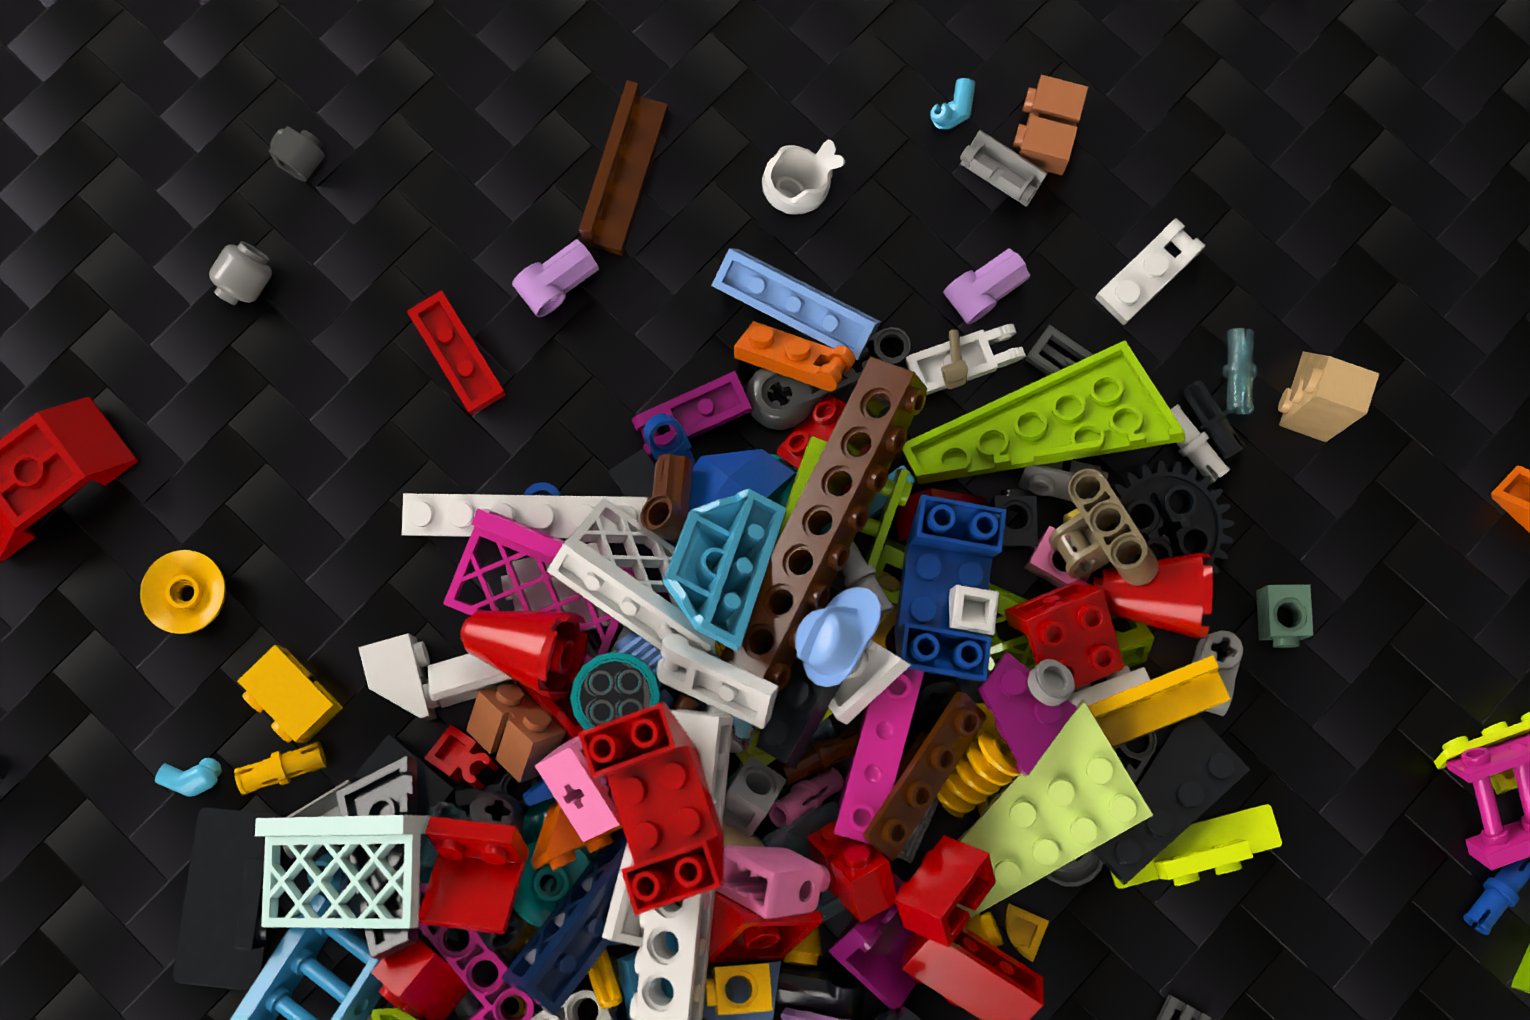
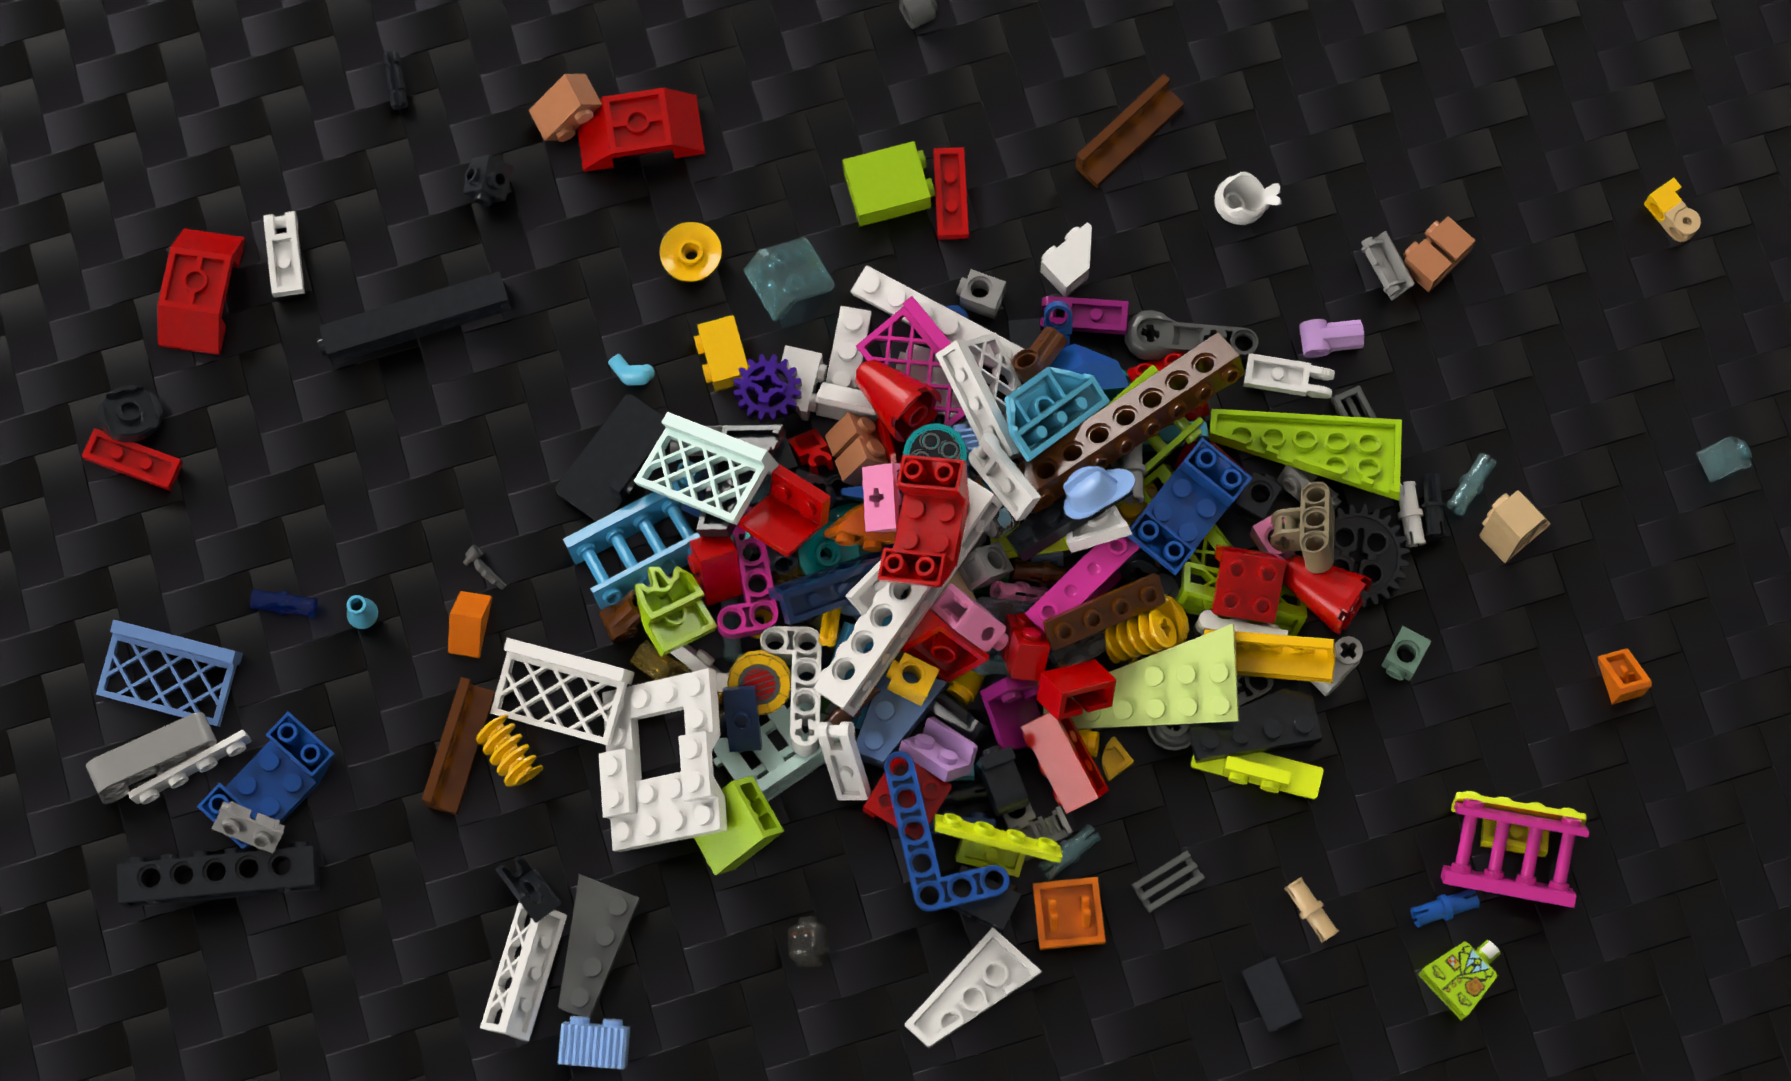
camera: 30 degrees right, 5 degrees down
light grey head [209,242,272,305] -> none
yellow pin [234,741,327,795] -> none
lavender piece [512,239,599,317] -> none
light blue fence [711,248,881,360] -> none
orange plate [734,321,856,391] -> none
medium azure arm [930,78,976,130] -> none
dark tan hand [941,330,968,389] -> none
white slope [949,585,999,636] -> none
magenta wing [978,652,1078,776] -> none
light grey tile [1028,659,1075,706] -> none
white plate [1095,218,1206,326] -> none
none -> dark purple gear [733,354,802,423]
none -> clear light blue bracket [744,238,835,321]
none -> white plate [826,306,872,389]
none -> lime brick [843,141,935,227]
none -> light grey brick [956,269,1006,319]
none -> white slope [1040,222,1092,297]
none -> tan pin [1284,877,1339,943]
none -> clear light blue bracket [1696,436,1752,482]

